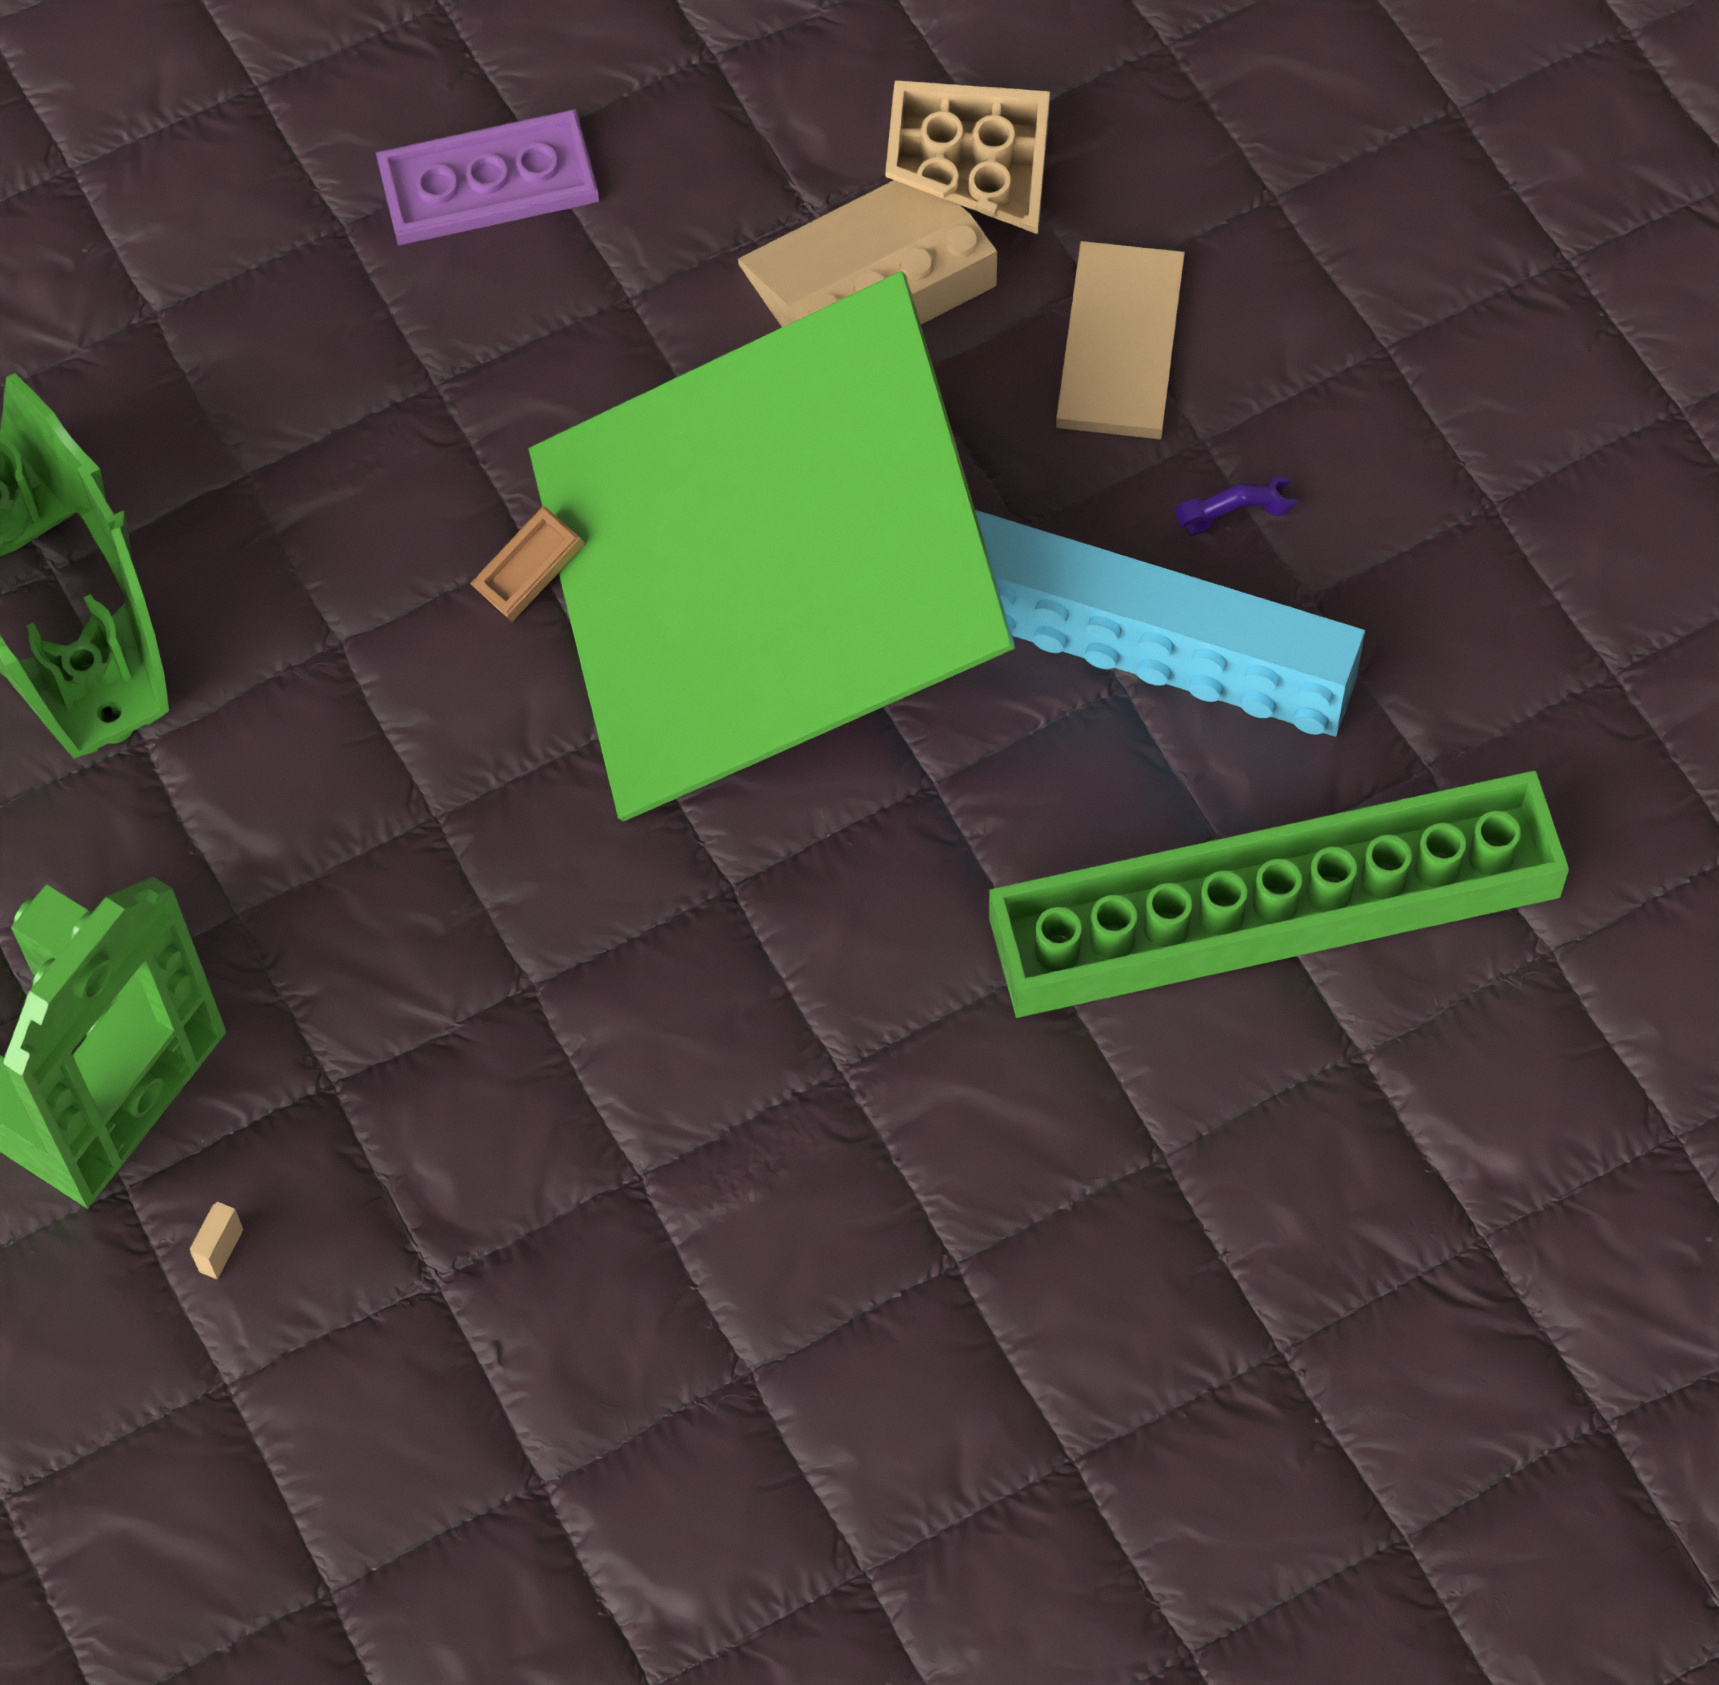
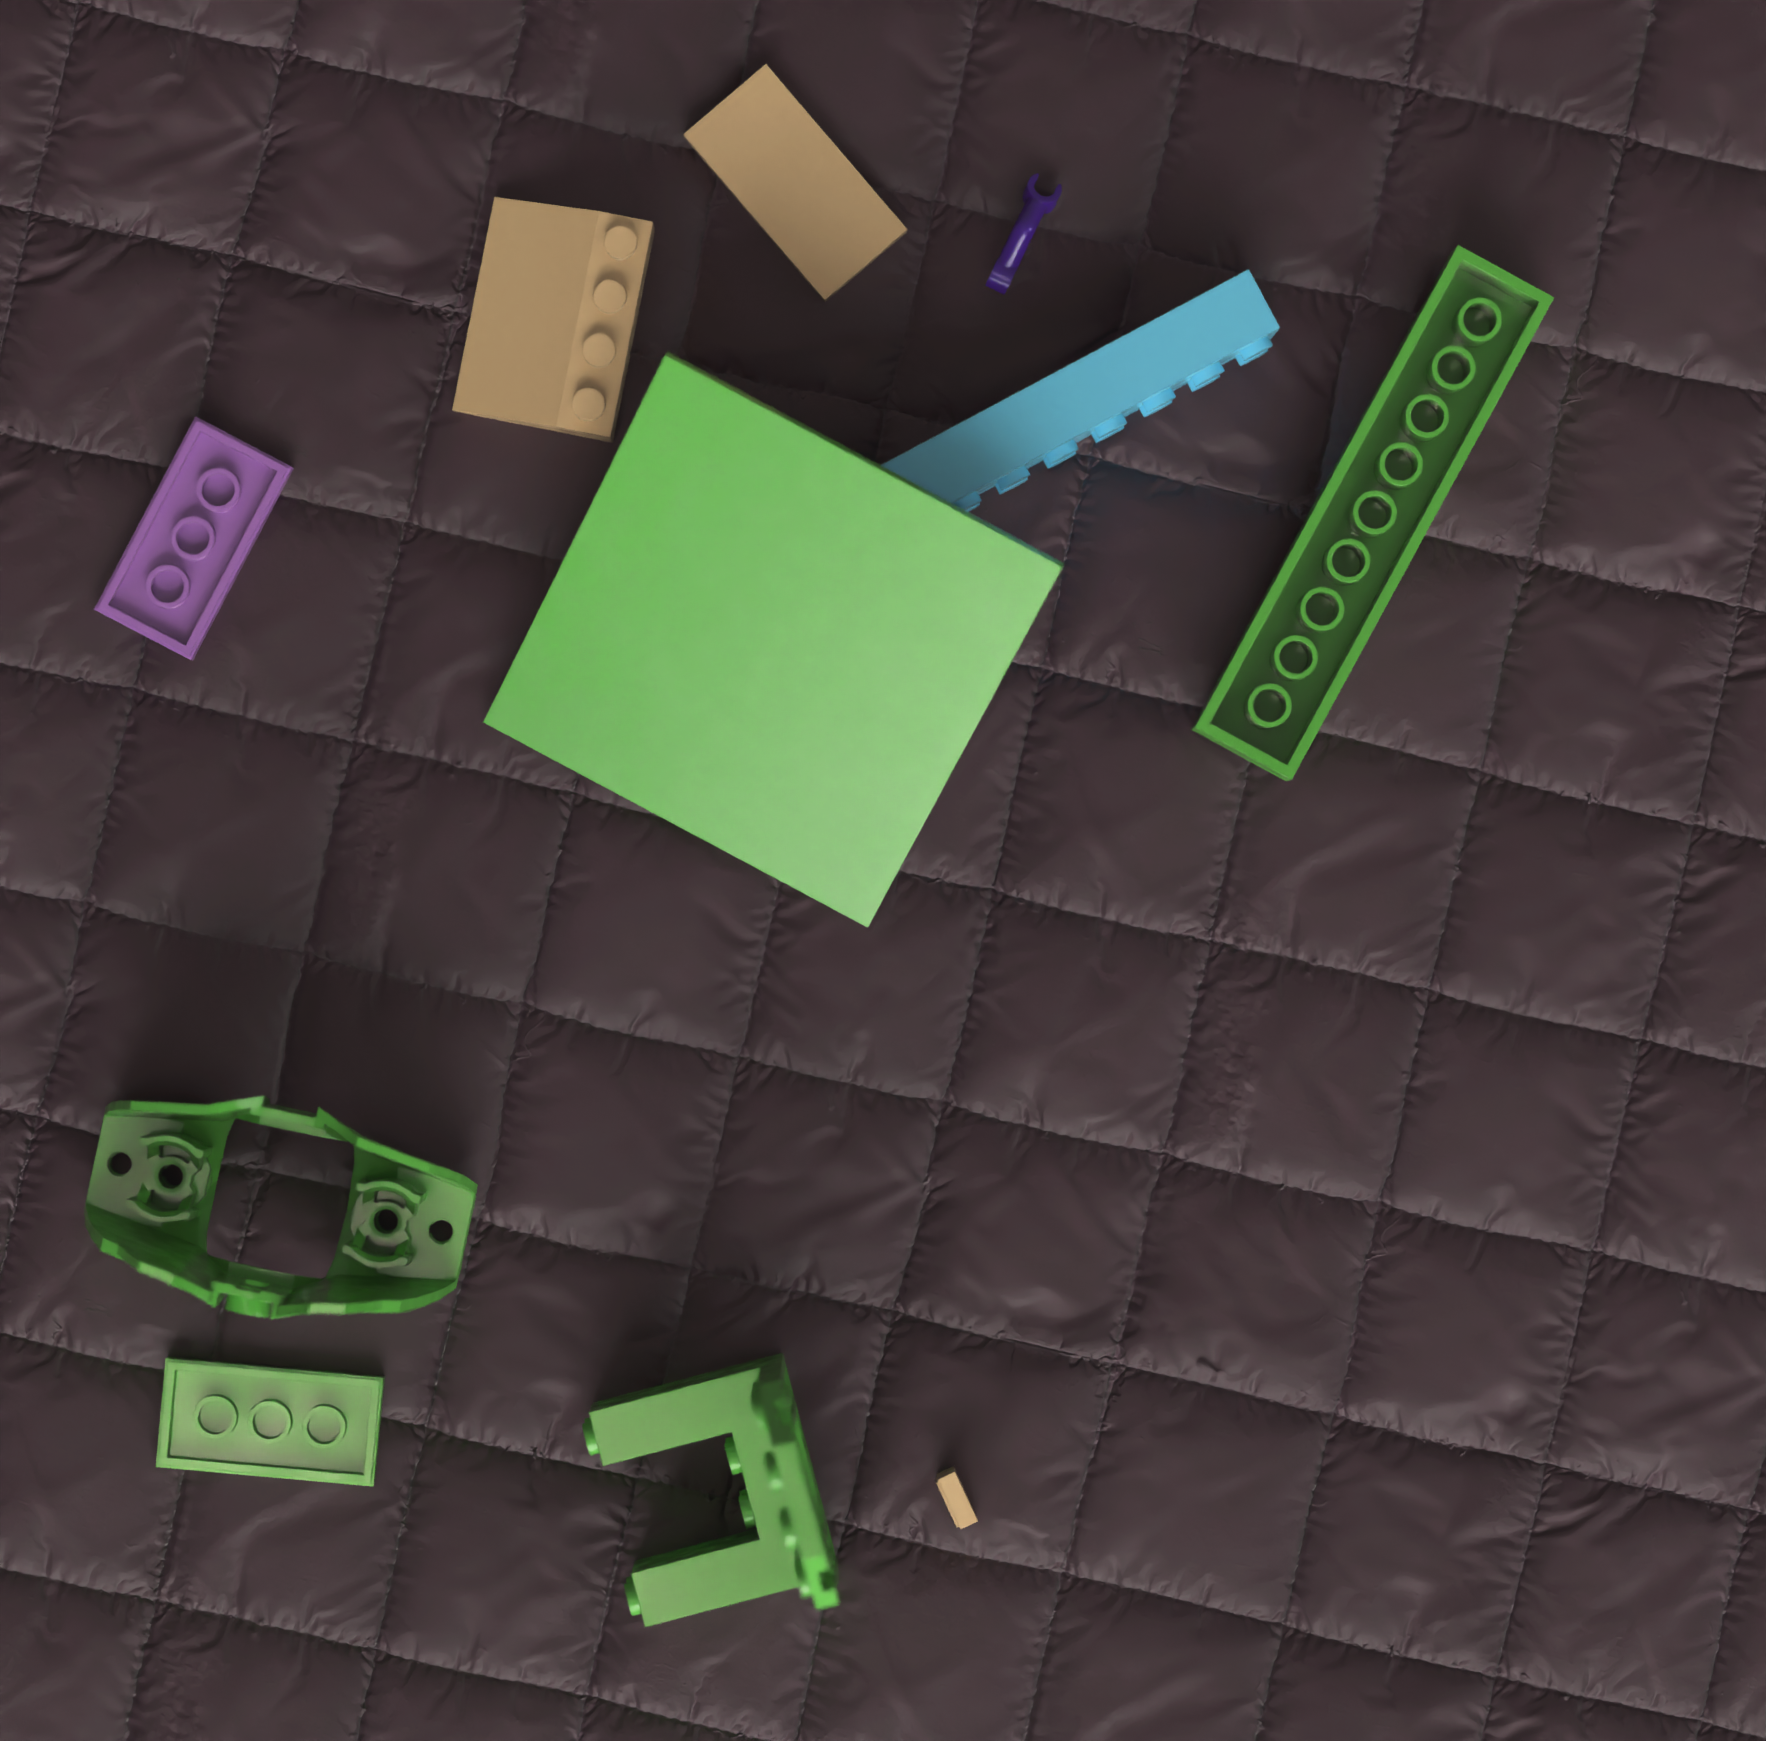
camera: 50 degrees left, 25 degrees up
medium nougat tile [470,505,585,622] -> none
tan wedge [886,80,1050,234] -> none

